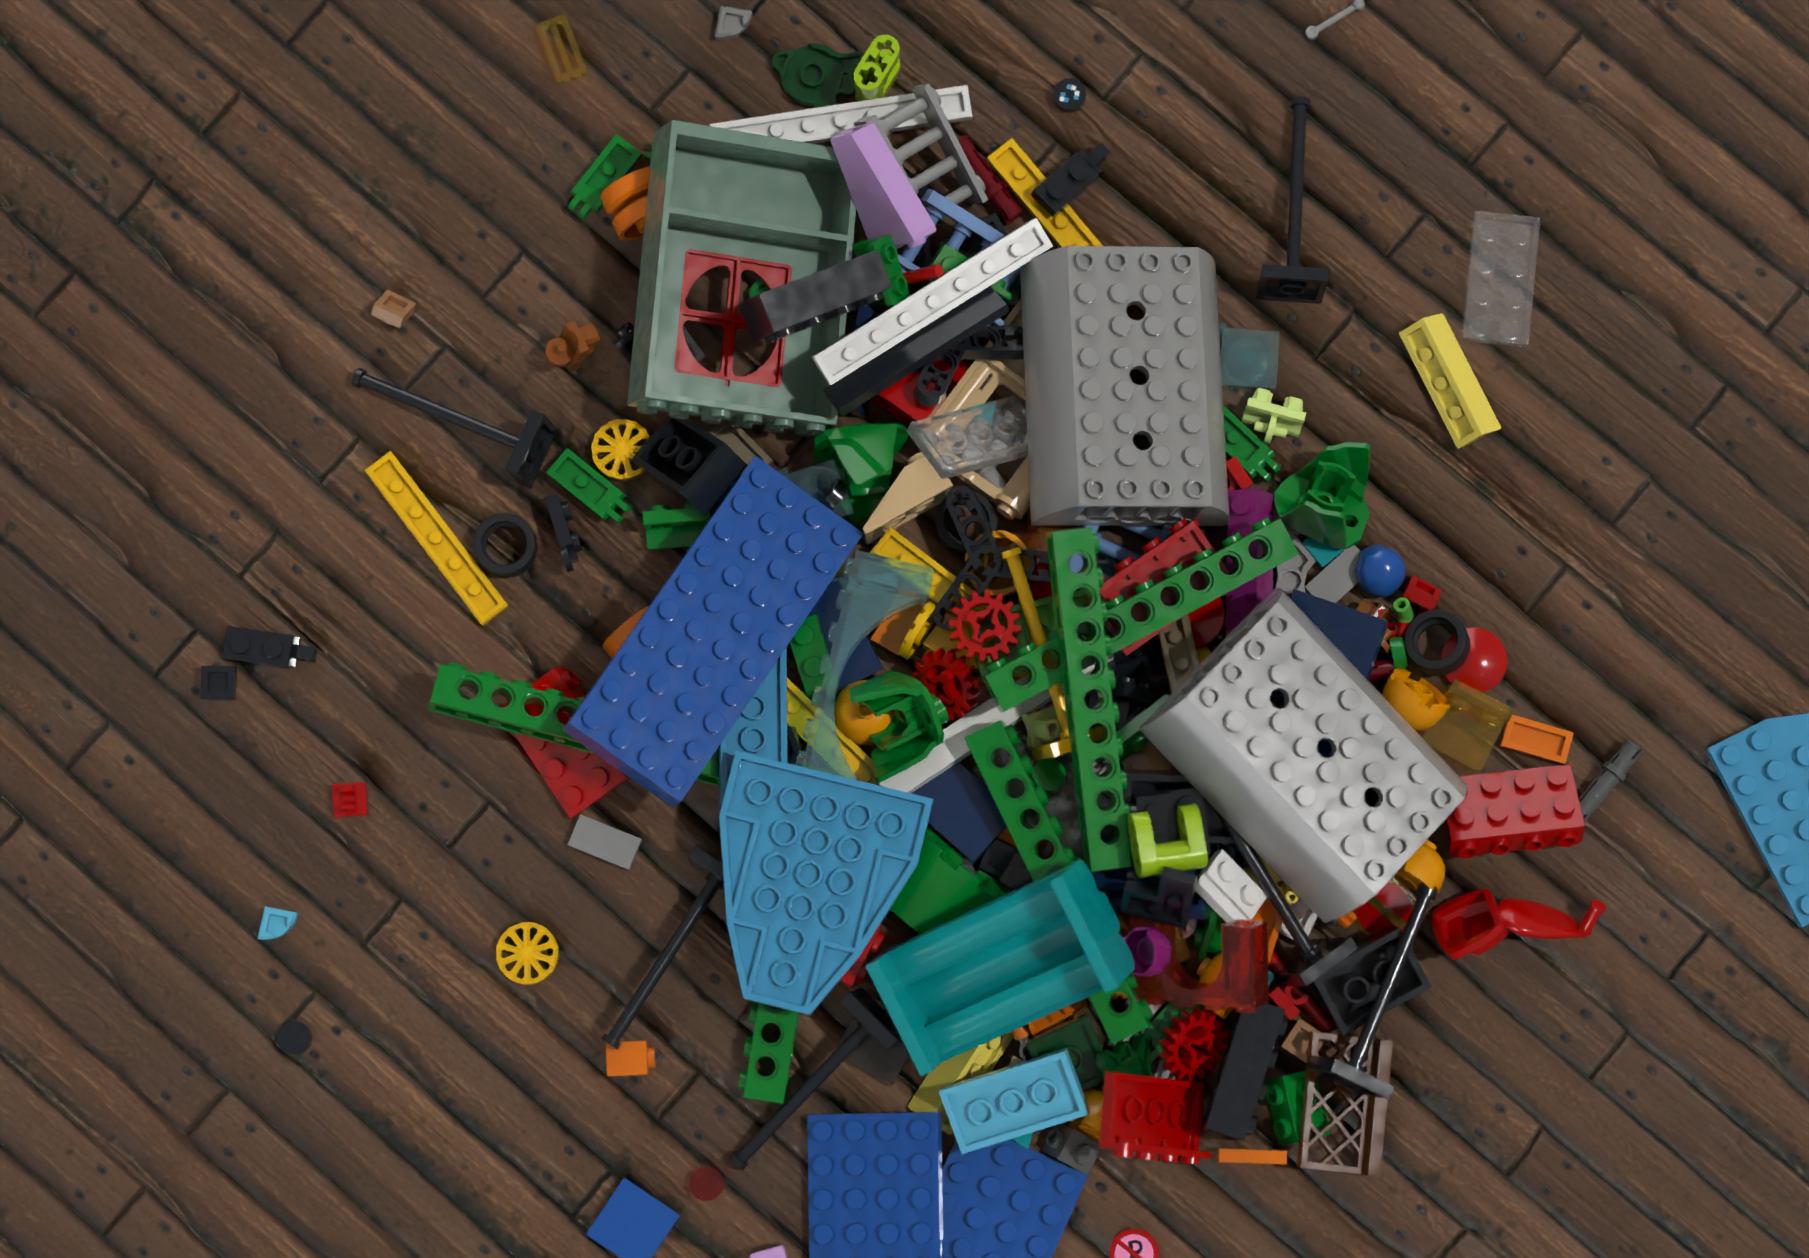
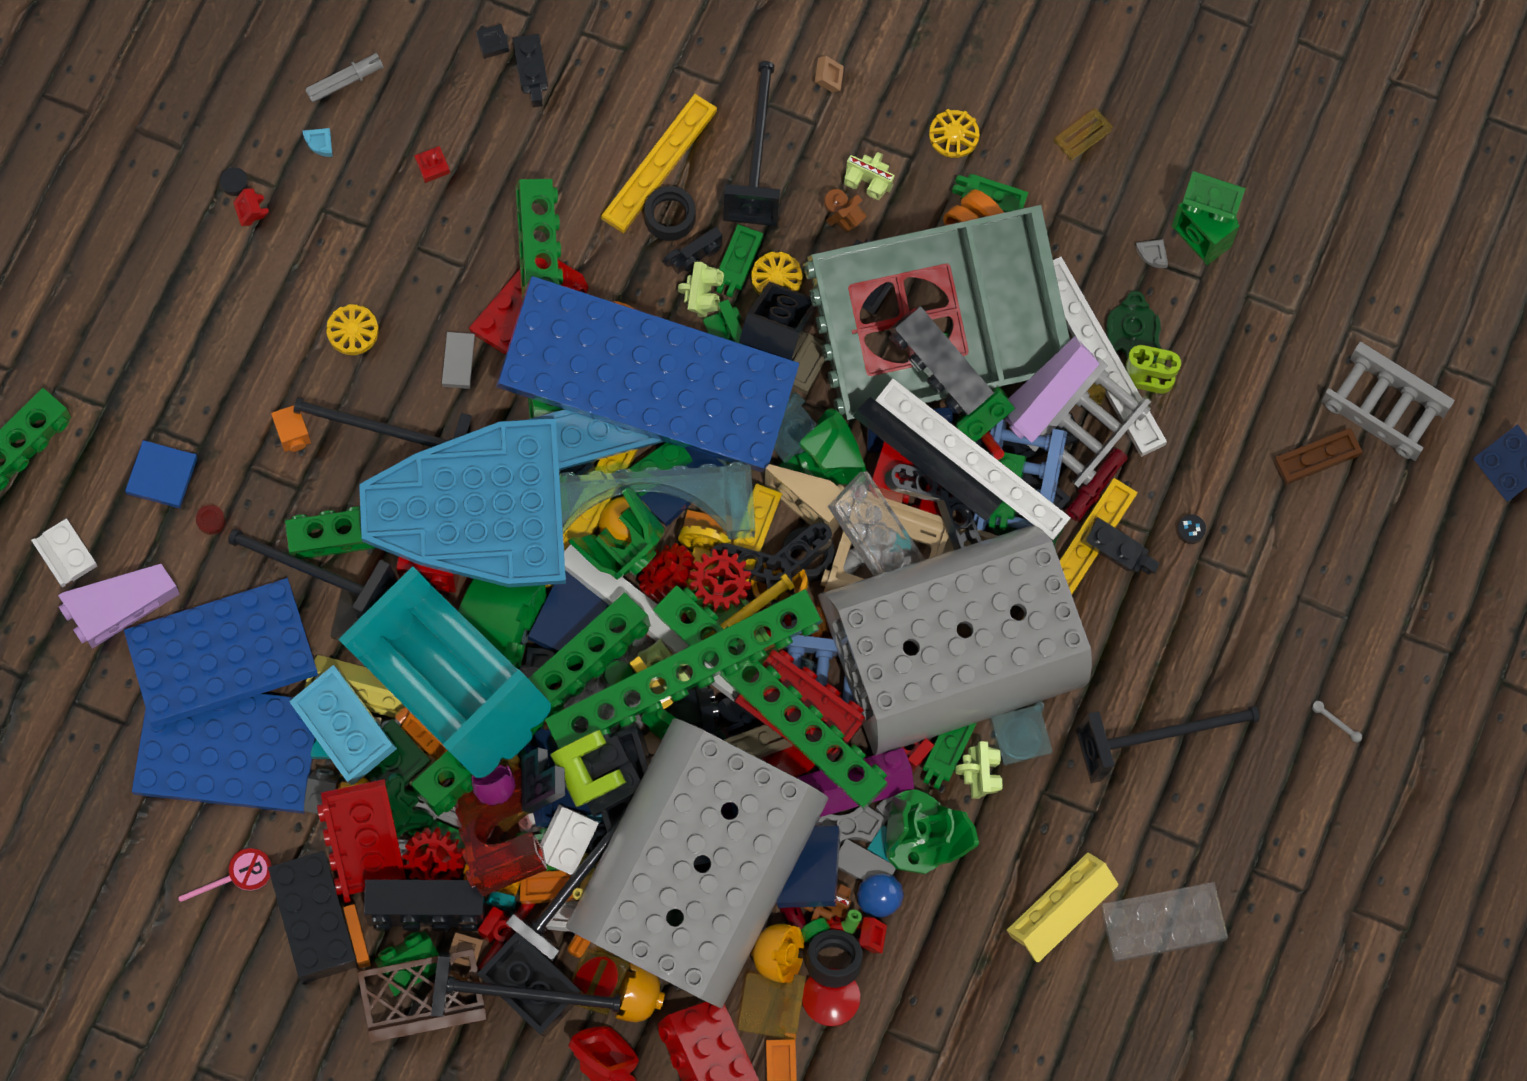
camera: 65 degrees right, 10 degrees down
black tile [819,478,848,510] -> none
none -> red tile [233,188,269,226]
none -> black brick [268,851,358,984]
none -> light grey axle [306,53,384,102]
none -> yellowish green hips [678,262,724,317]
none -> yellowish green hips [844,152,895,200]
none -> yellow wheel [929,109,980,158]

